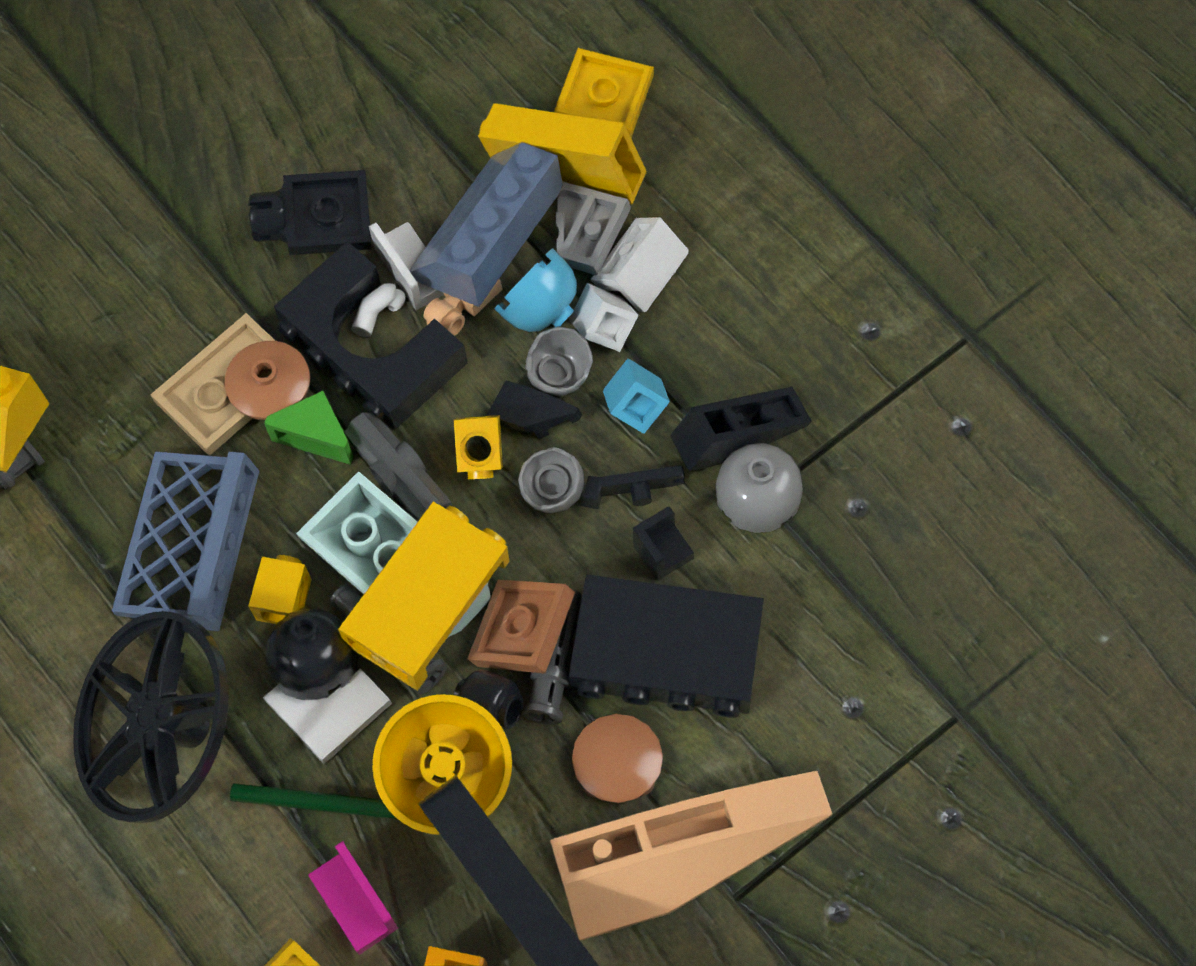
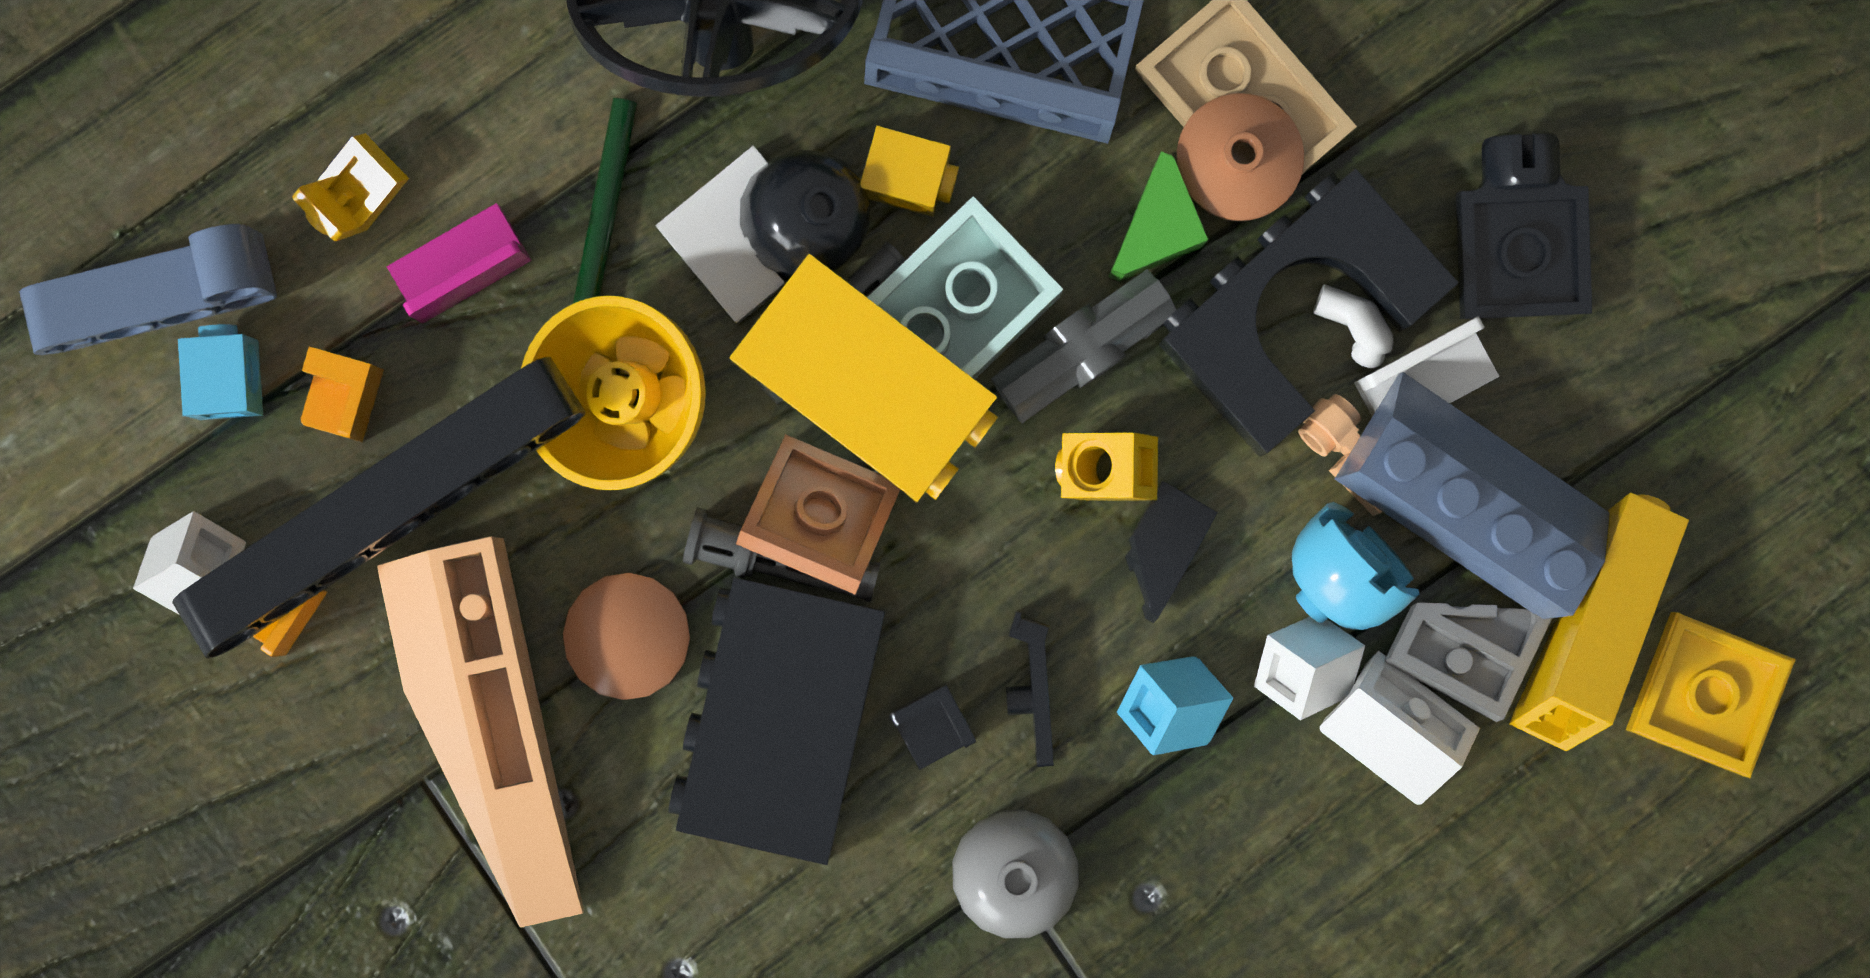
camera: 85 degrees right, 20 degrees up
black head [453,669,523,731] -> none
light grey hair [518,447,585,514] -> none
light grey hair [525,326,593,397] -> none
black slope [670,387,812,471] -> none

